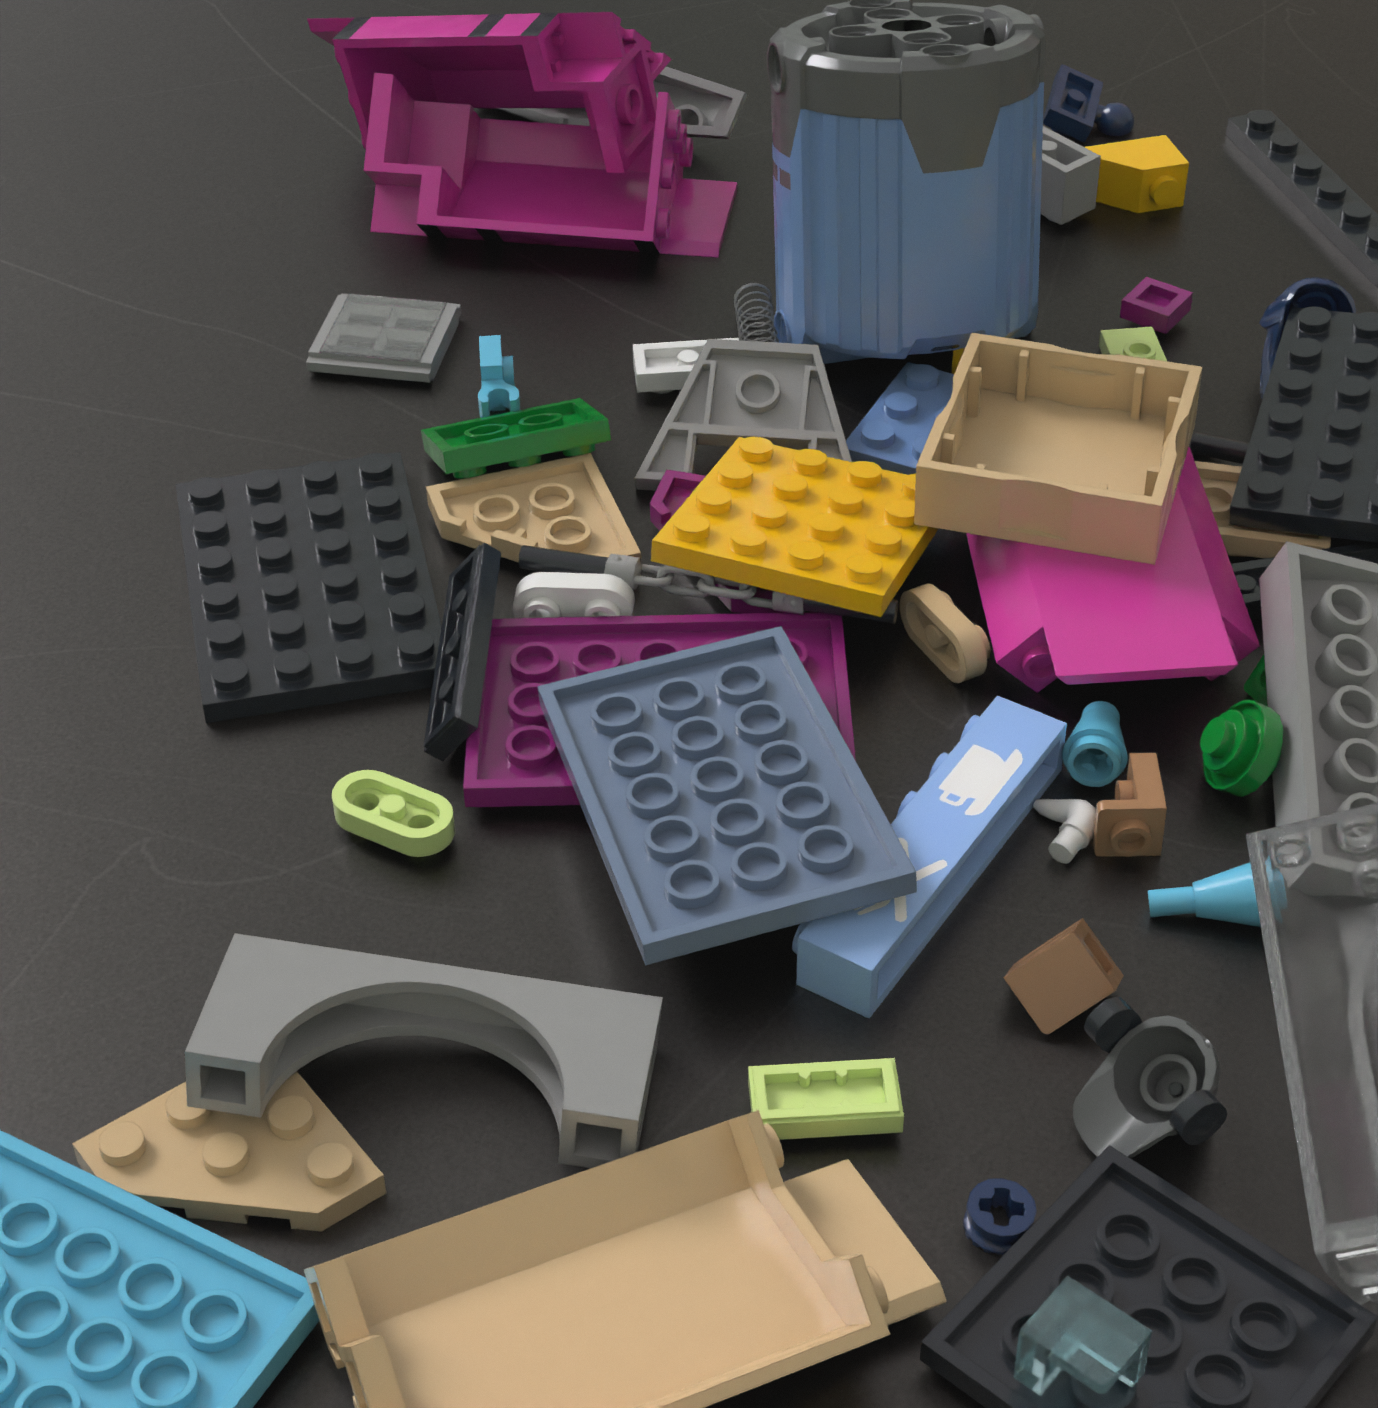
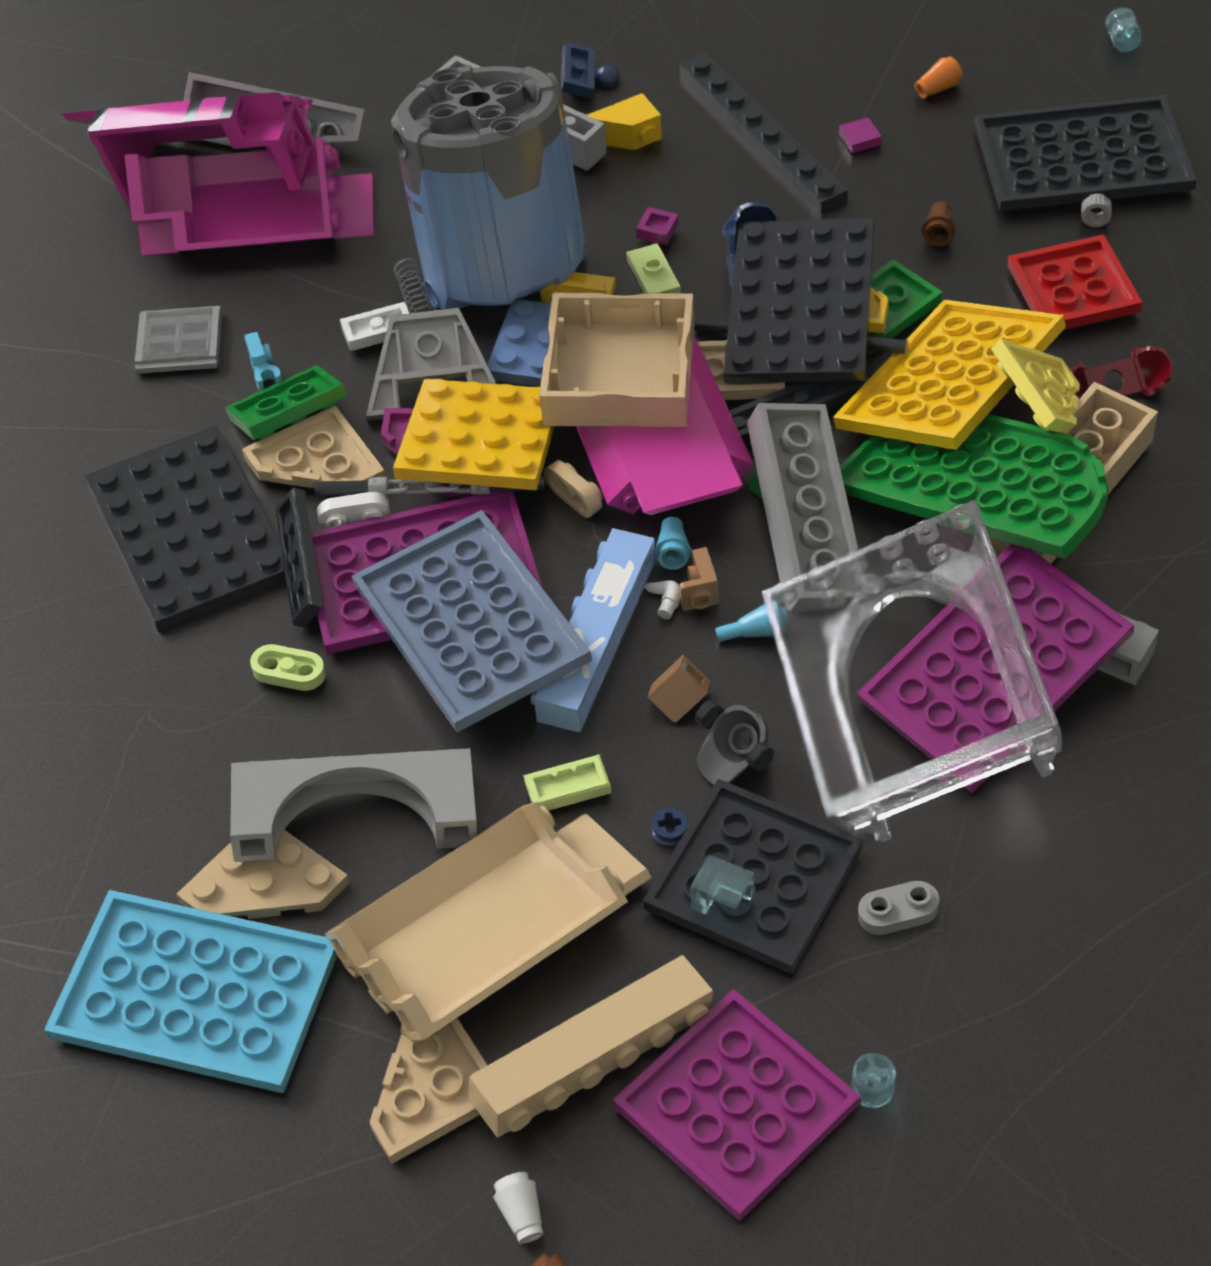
camera: 10 degrees left, 10 degrees up
green plate [1200,700,1283,797] -> none

